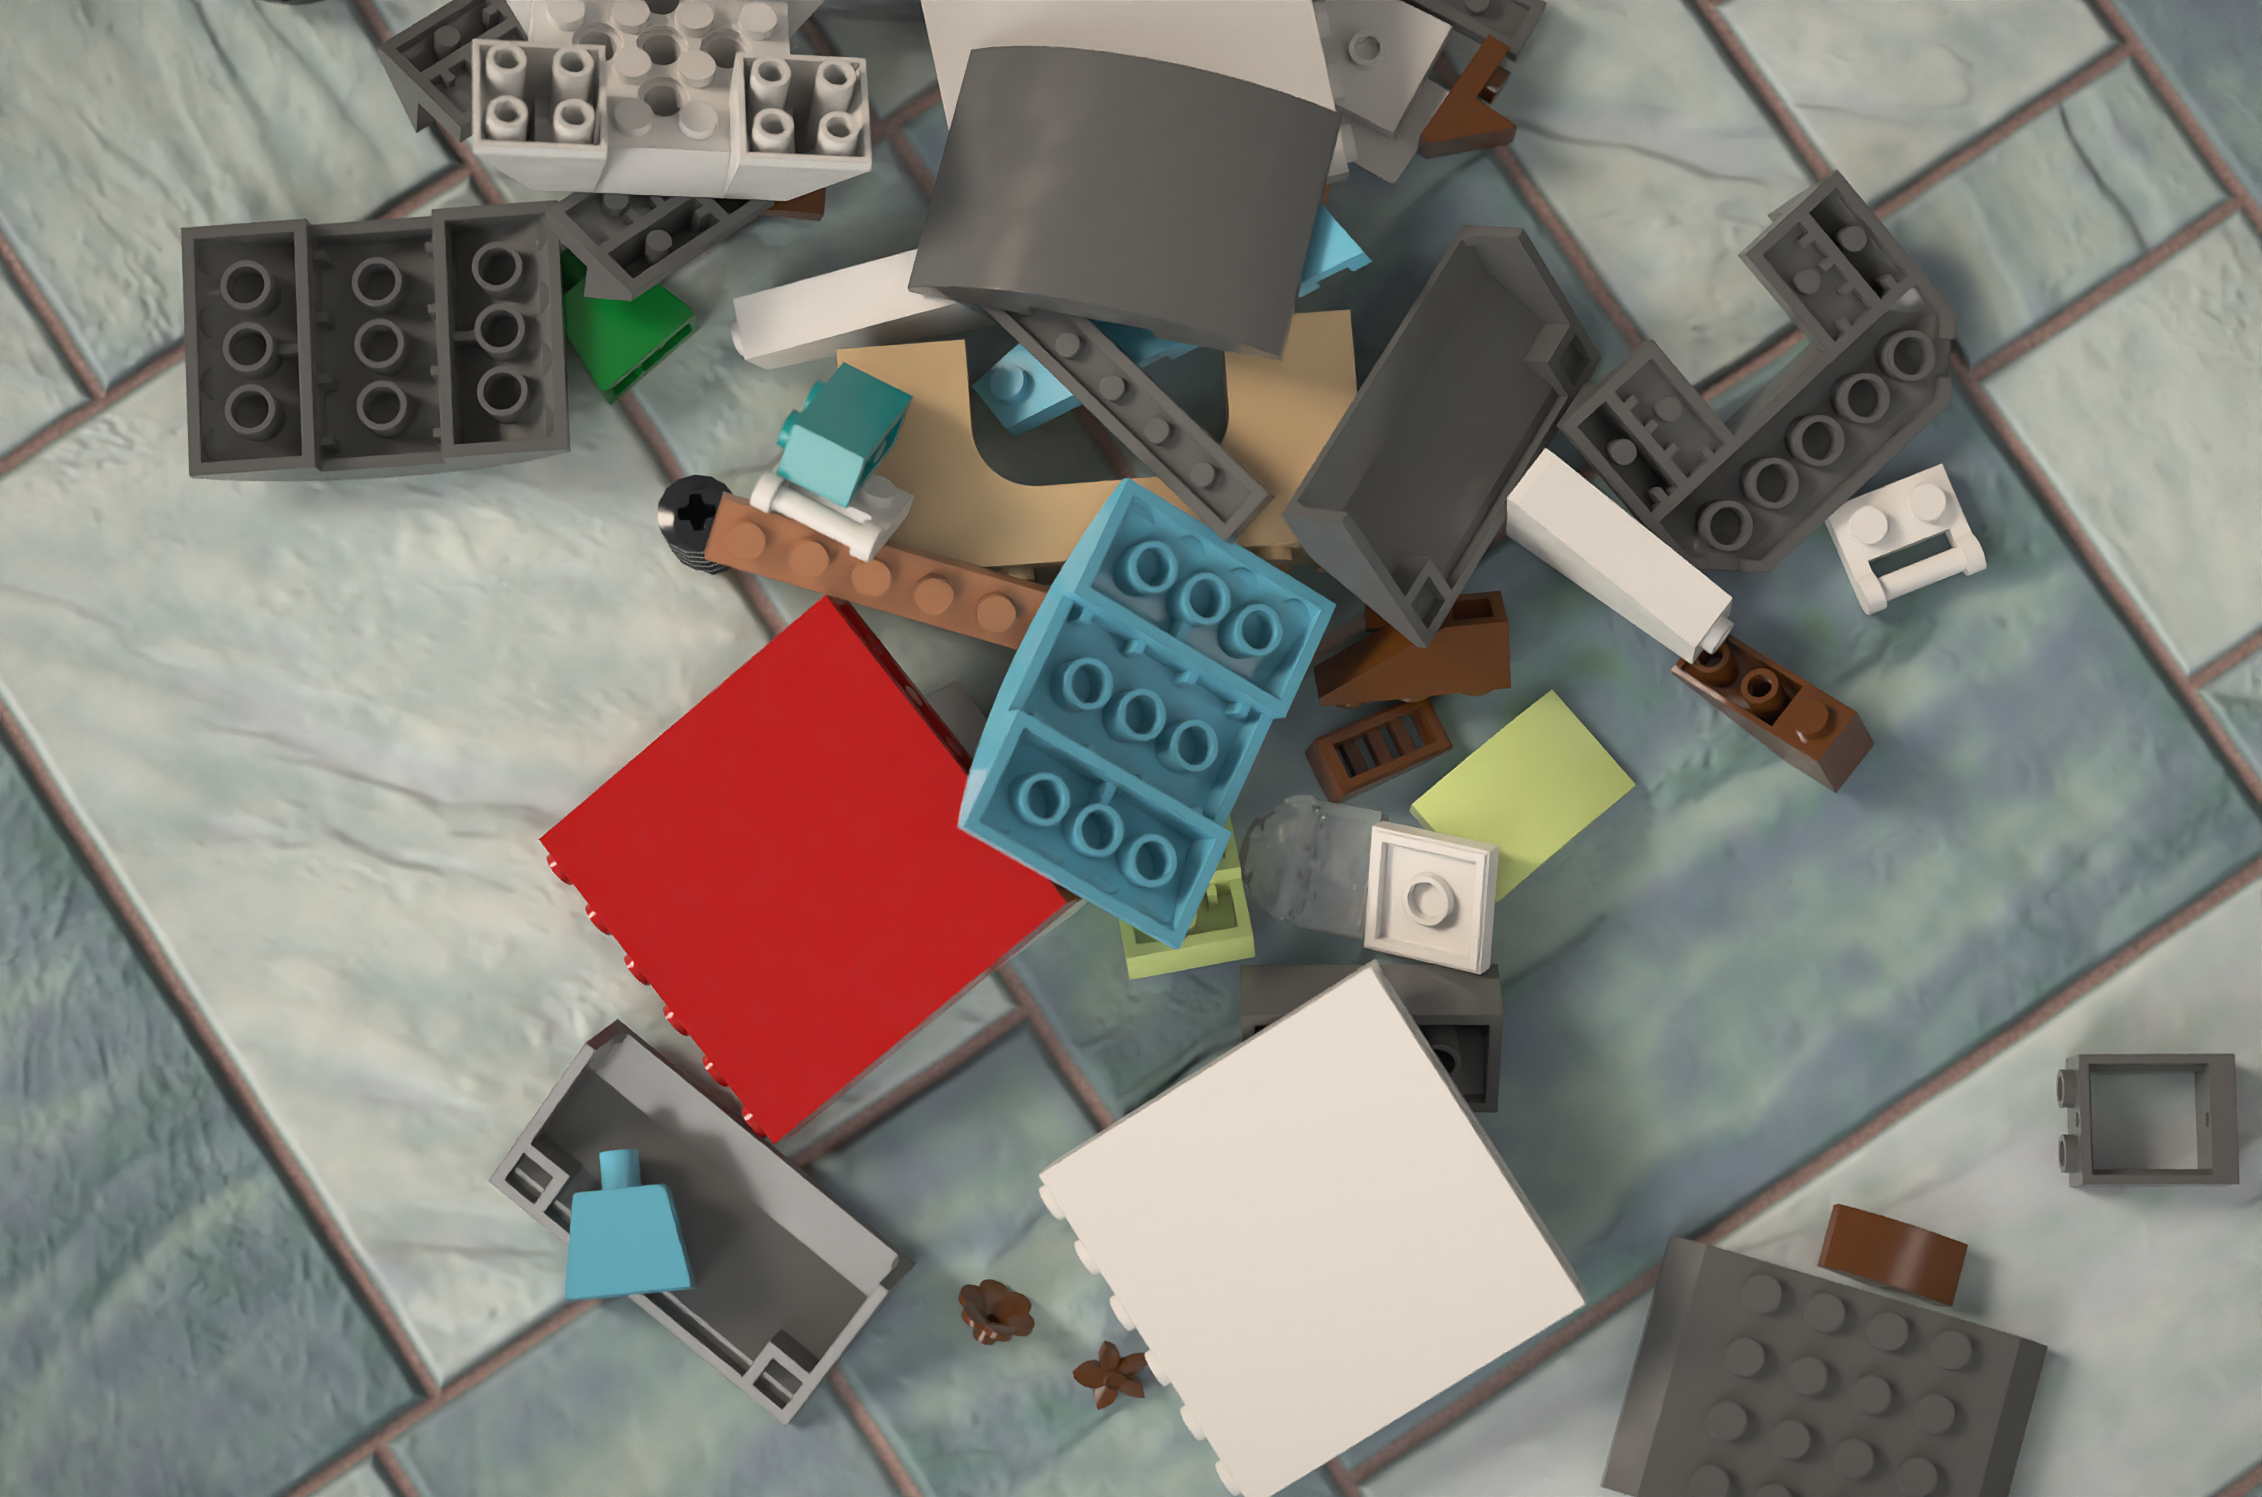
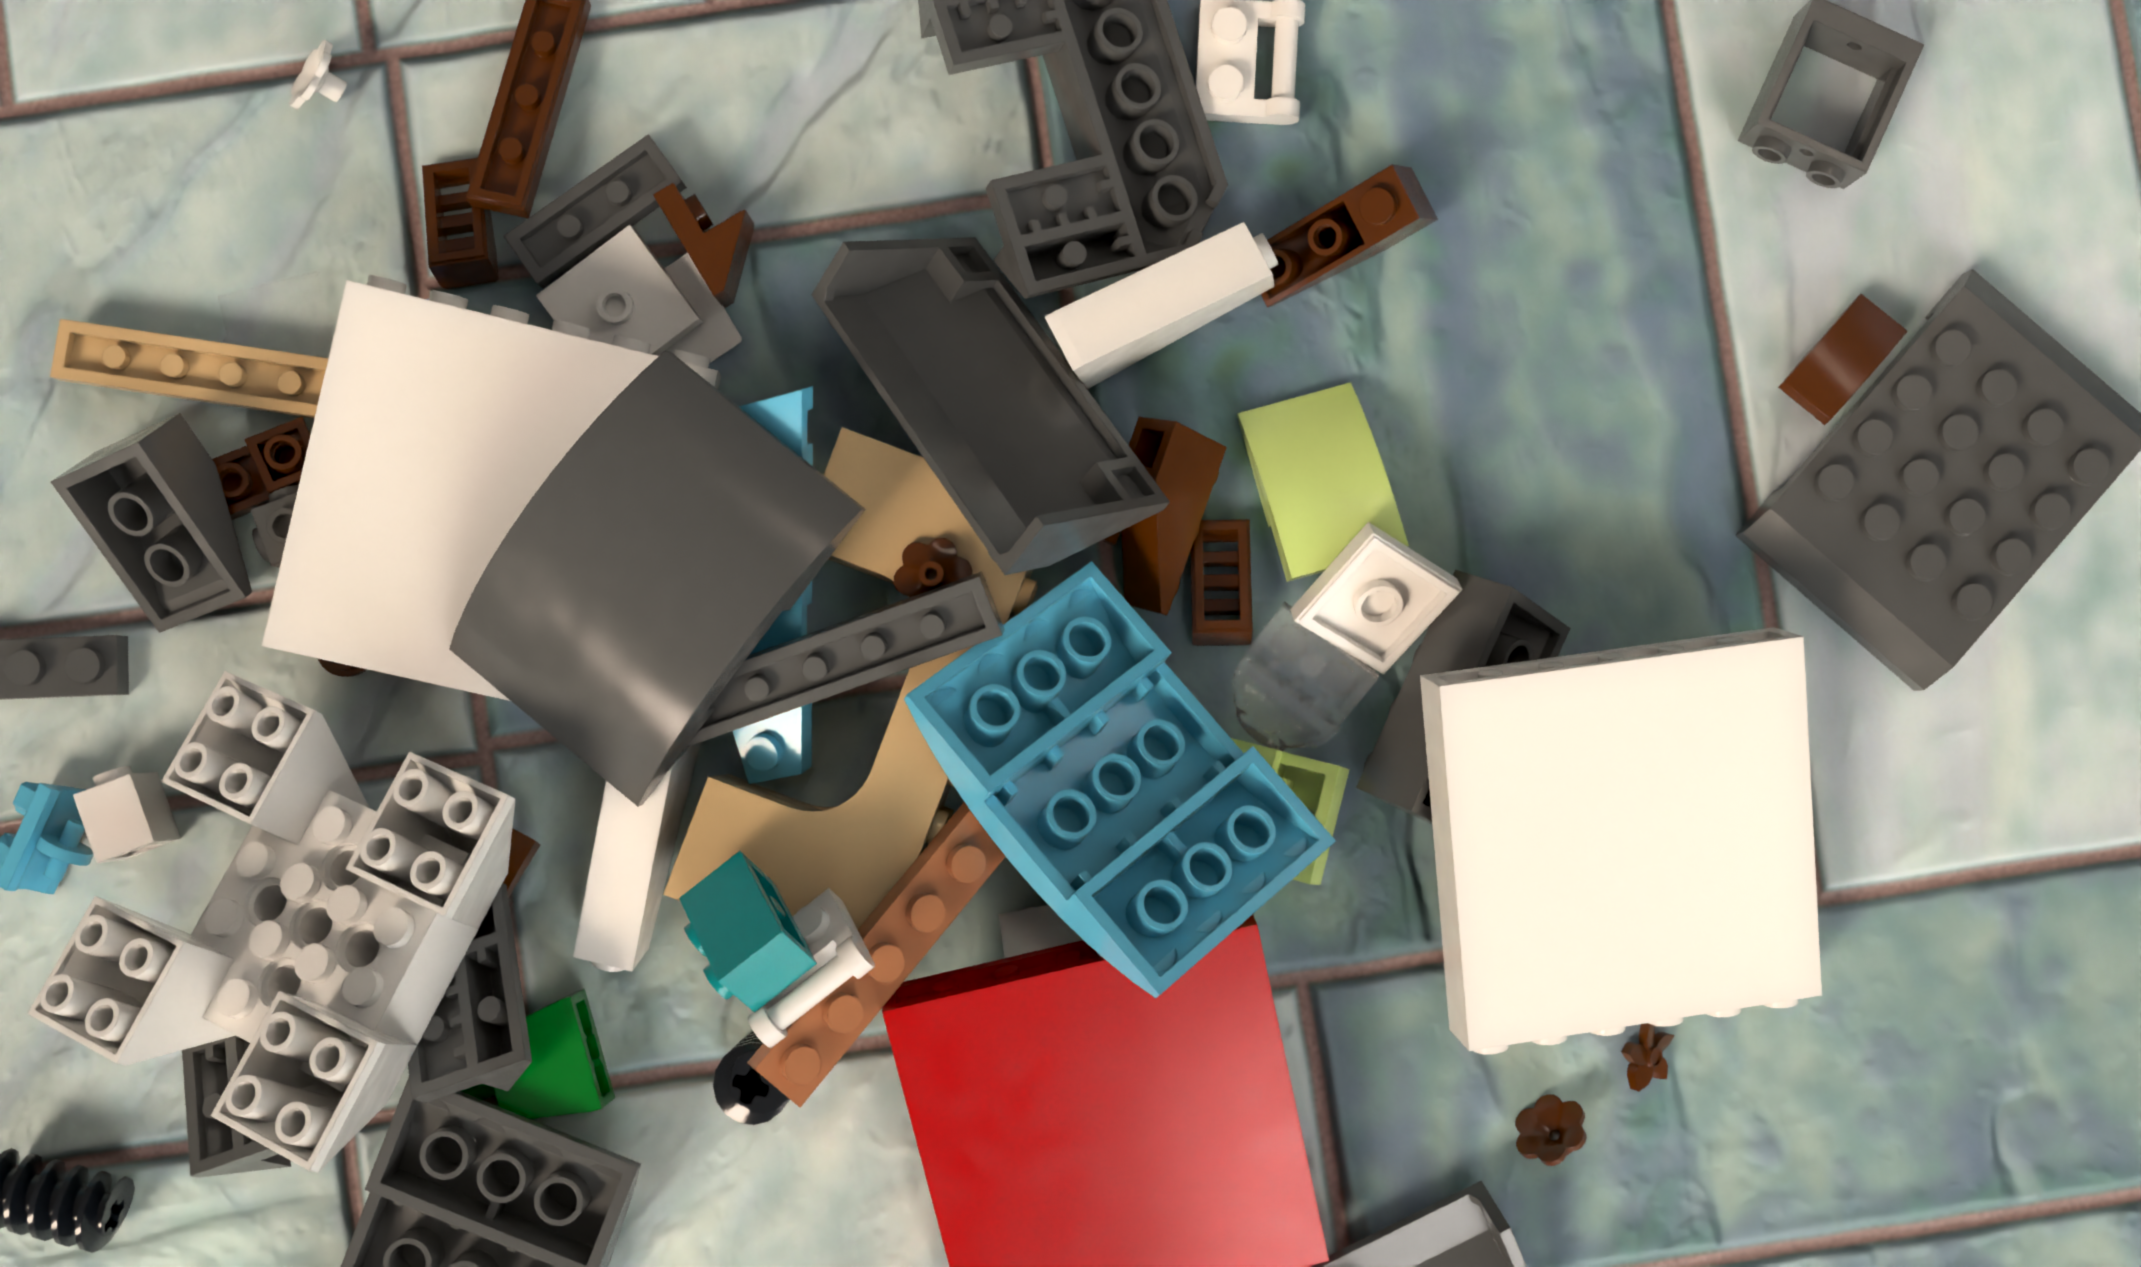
camera: 65 degrees left, 5 degrees up
none -> reddish brown plant [894,538,973,597]

